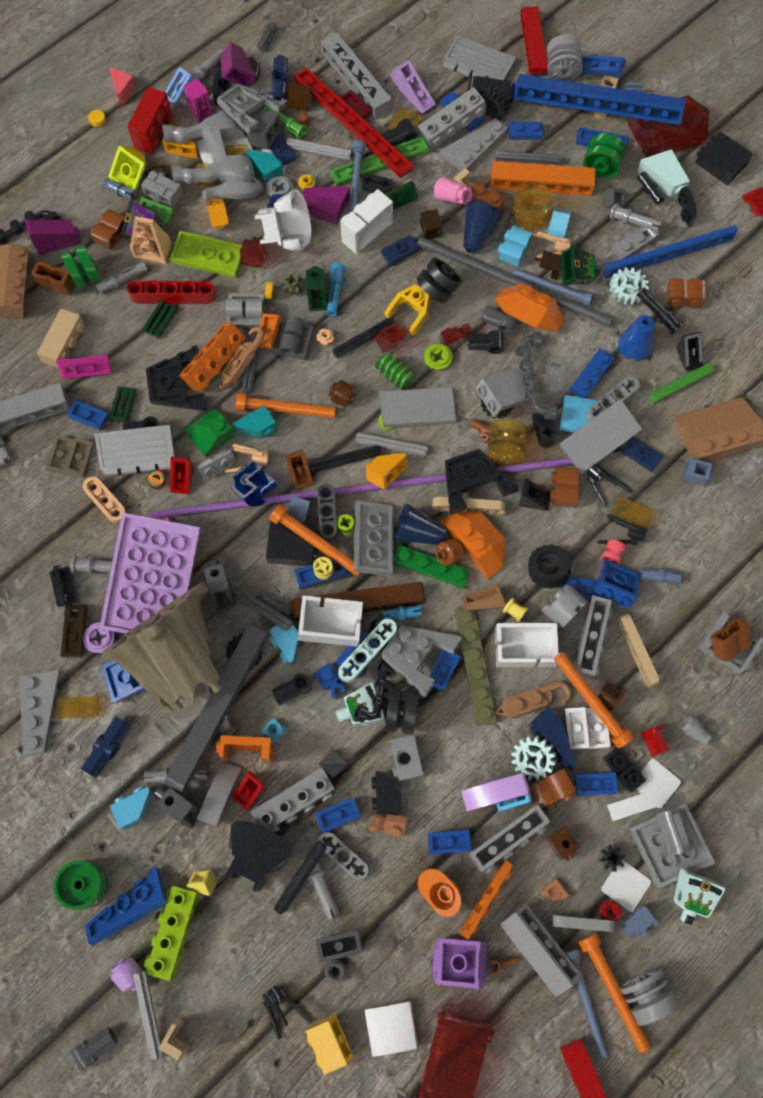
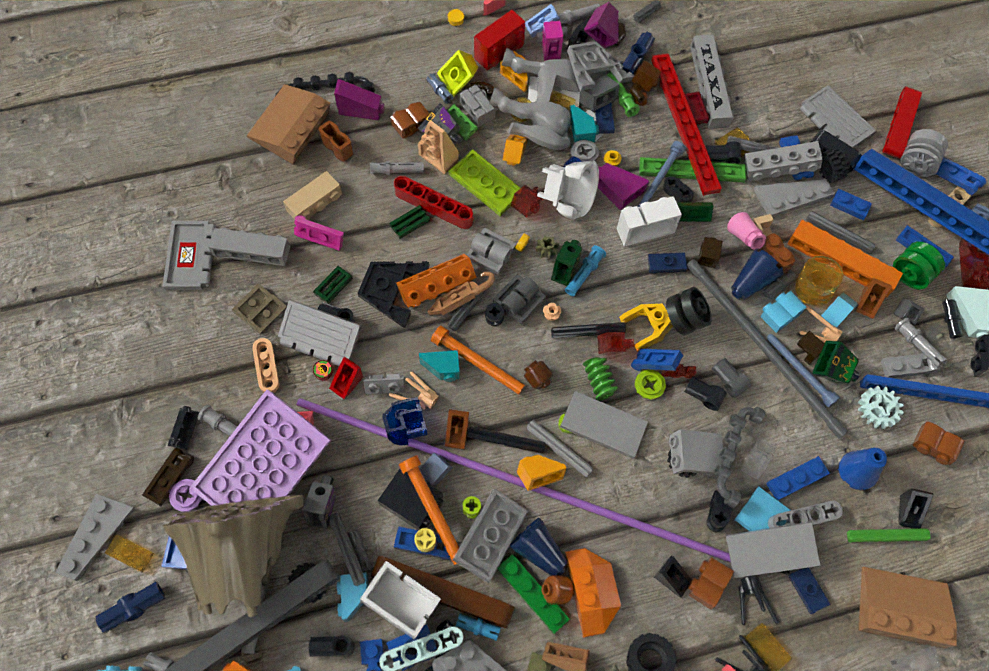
camera: 25 degrees right, 5 degrees down
green wheel [60,244,101,291] -> none
blue plate [67,400,109,431] -> none
green slope [184,409,235,457] -> none
orange plate [256,313,282,349] -> none
light grey axle [287,137,352,160] -> none
dark grey beam [317,484,337,541] -> none
lavender slope [390,60,436,114] -> none
tan beam [432,497,506,515] -> none
black wing [444,449,519,515] -> none
dark orange arm [471,419,492,443] -> none
clear yellow wheel [487,419,528,465] -> none
orange wedge [495,283,565,332] -> none
black pin [636,287,684,335] -> none
sand blue brick [681,457,713,486] -> none
none -> black wheel [485,303,504,326]
none -> dark brown arm [630,84,645,103]
none -> blue plate [631,349,684,371]
none -> flat silver axle [726,136,777,152]
none -> dark orange slope [855,278,892,319]

